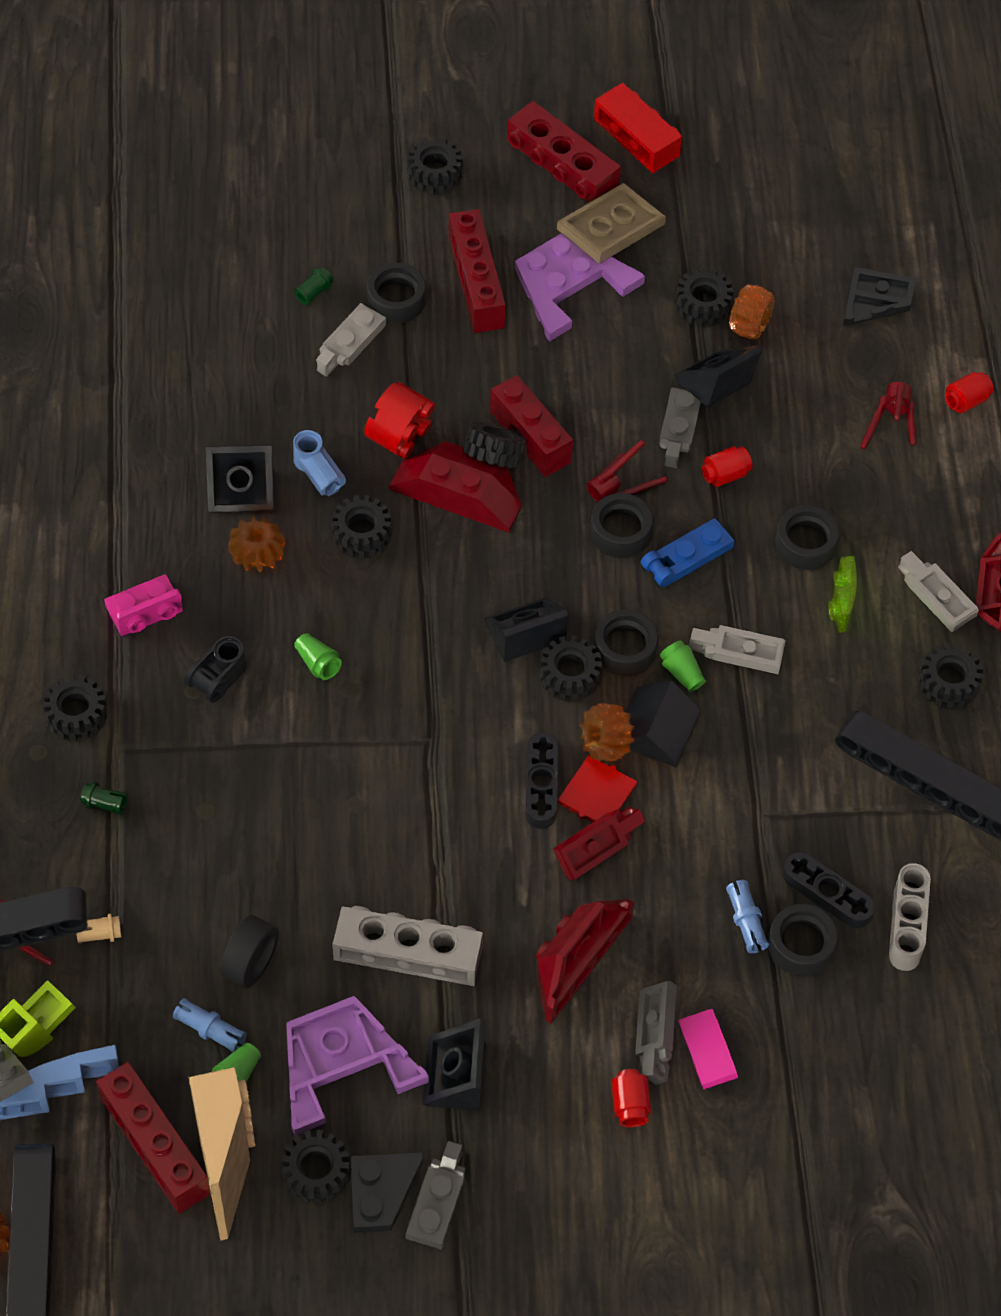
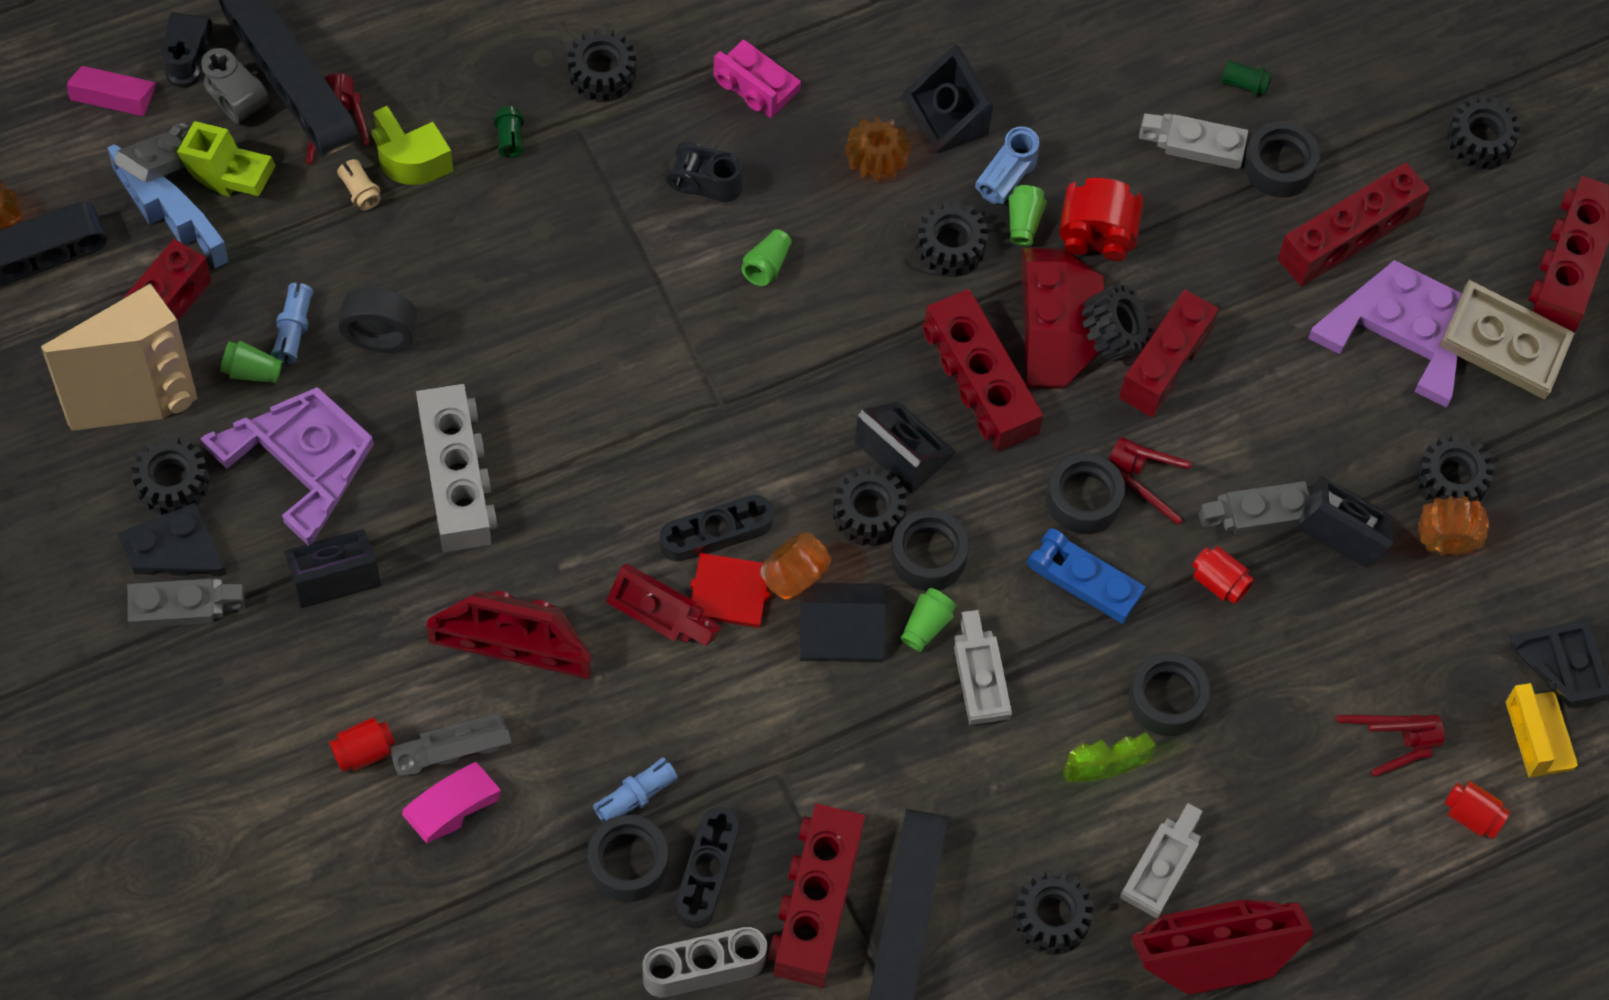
camera: 65 degrees right, 5 degrees up
none -> lime brick [371,106,453,185]
none -> dark red brick [768,803,865,988]
none -> dark red brick [922,289,1044,452]
none -> bright green cone [1009,185,1047,246]
none -> yellow panel [1505,683,1578,778]

